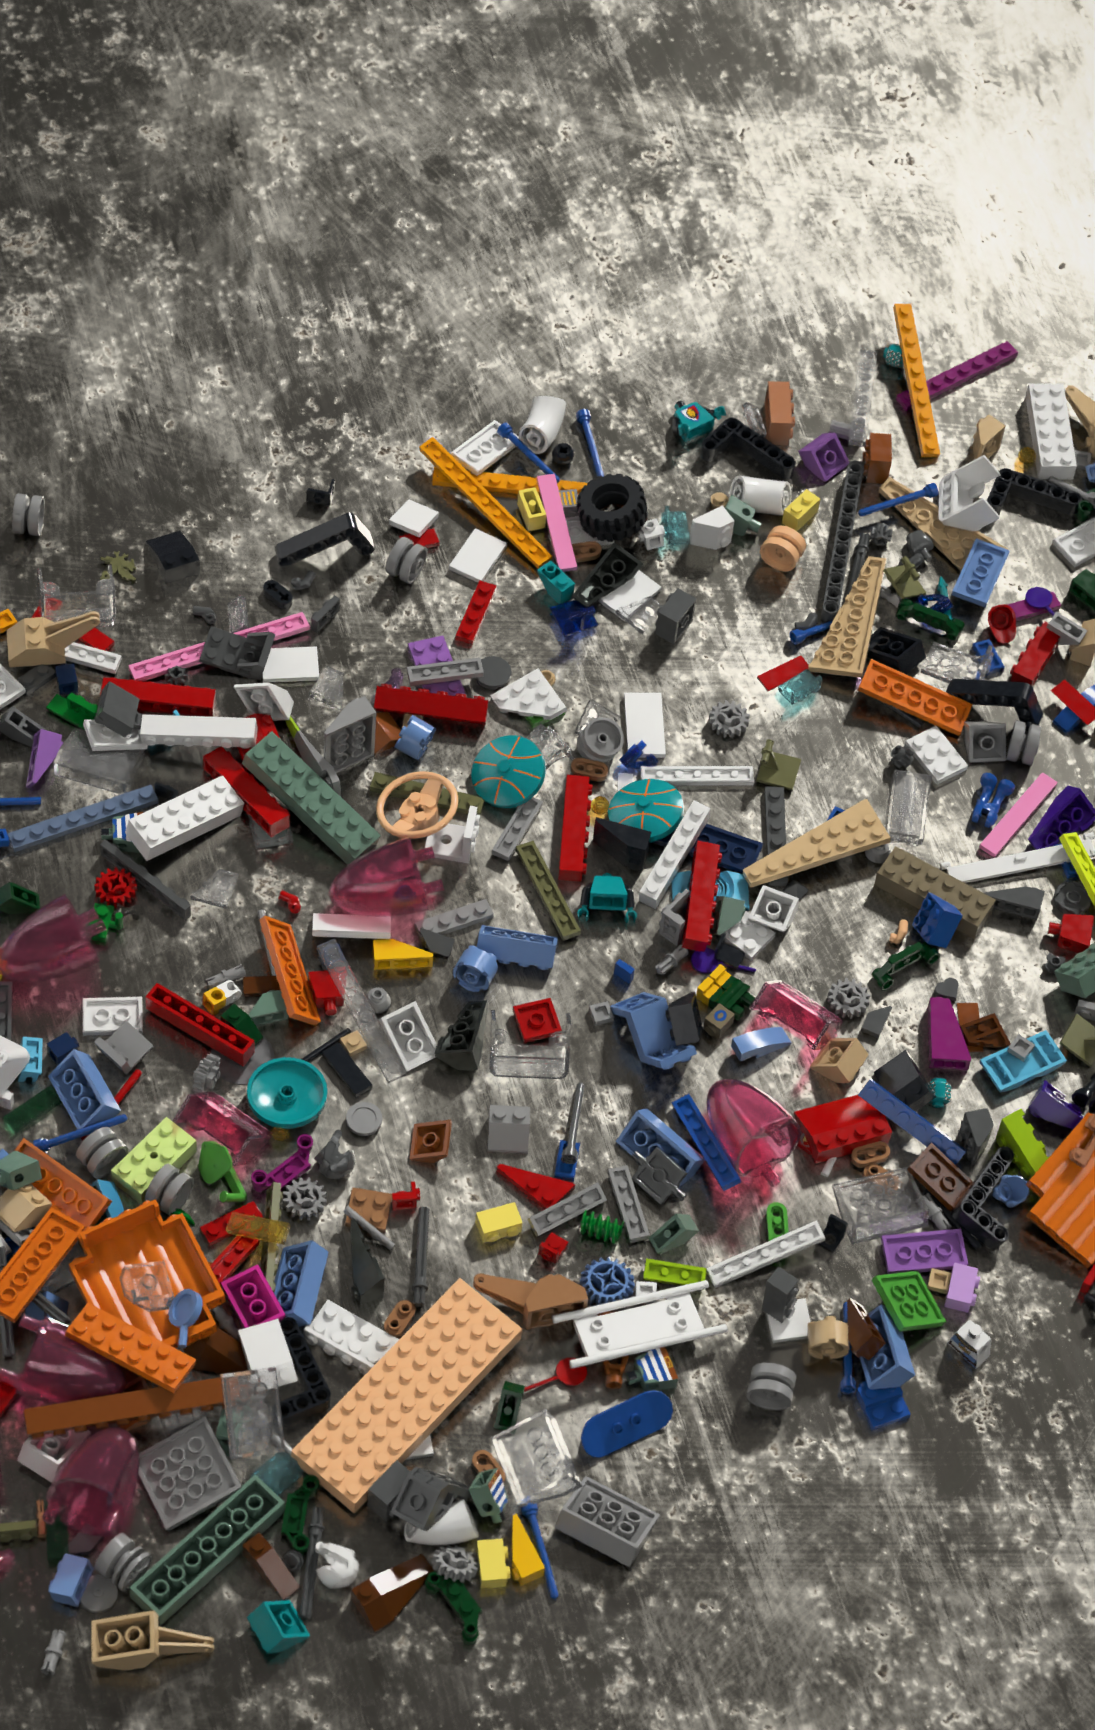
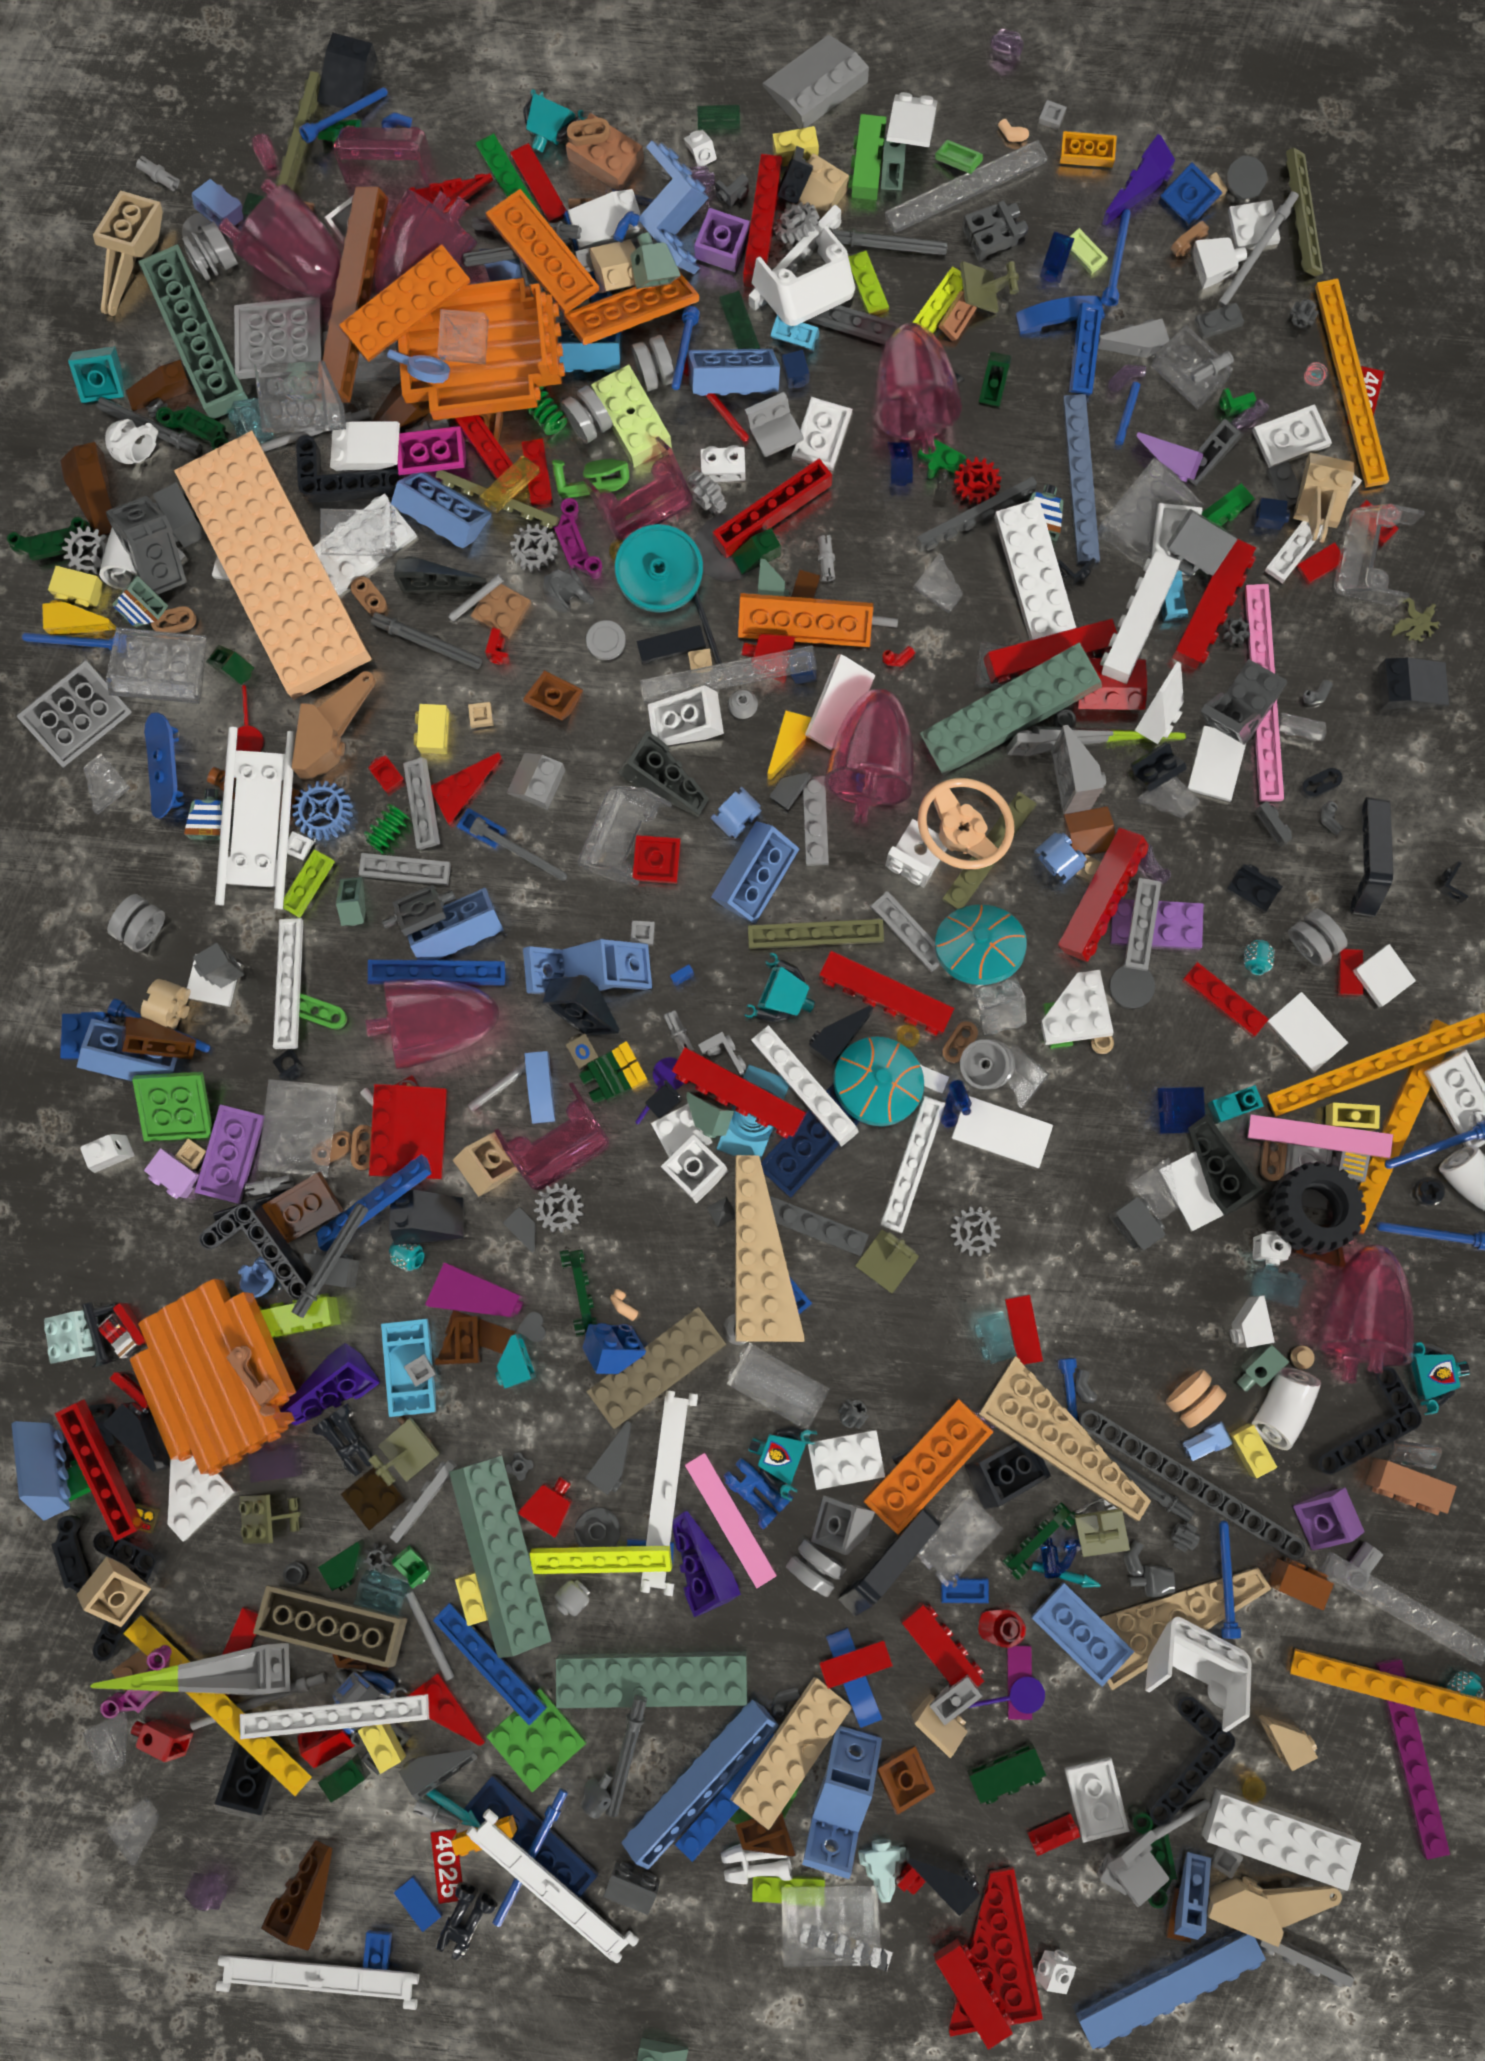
camera: 125 degrees right, 25 degrees up
leg [202,980,242,1016] -> none
none -> clear wing [84,753,131,815]
none -> dark grey axle [291,1203,368,1318]
none -> clear bracket [320,503,397,556]
none -> tan plate [468,702,494,728]
none -> light grey bar [468,1050,541,1111]
none -> teal slope [495,1334,537,1389]
none -> white brick [701,445,746,482]
none -> torso [748,1426,817,1501]
none -> clear blue slope [888,441,913,486]
none -> black bracket [1130,742,1187,792]
none -> light blue piece [1182,1421,1233,1461]
none -> black bracket [1226,864,1283,914]
none -> teal head [1243,940,1275,975]
none -> clear pink windscreen [1317,1244,1414,1384]

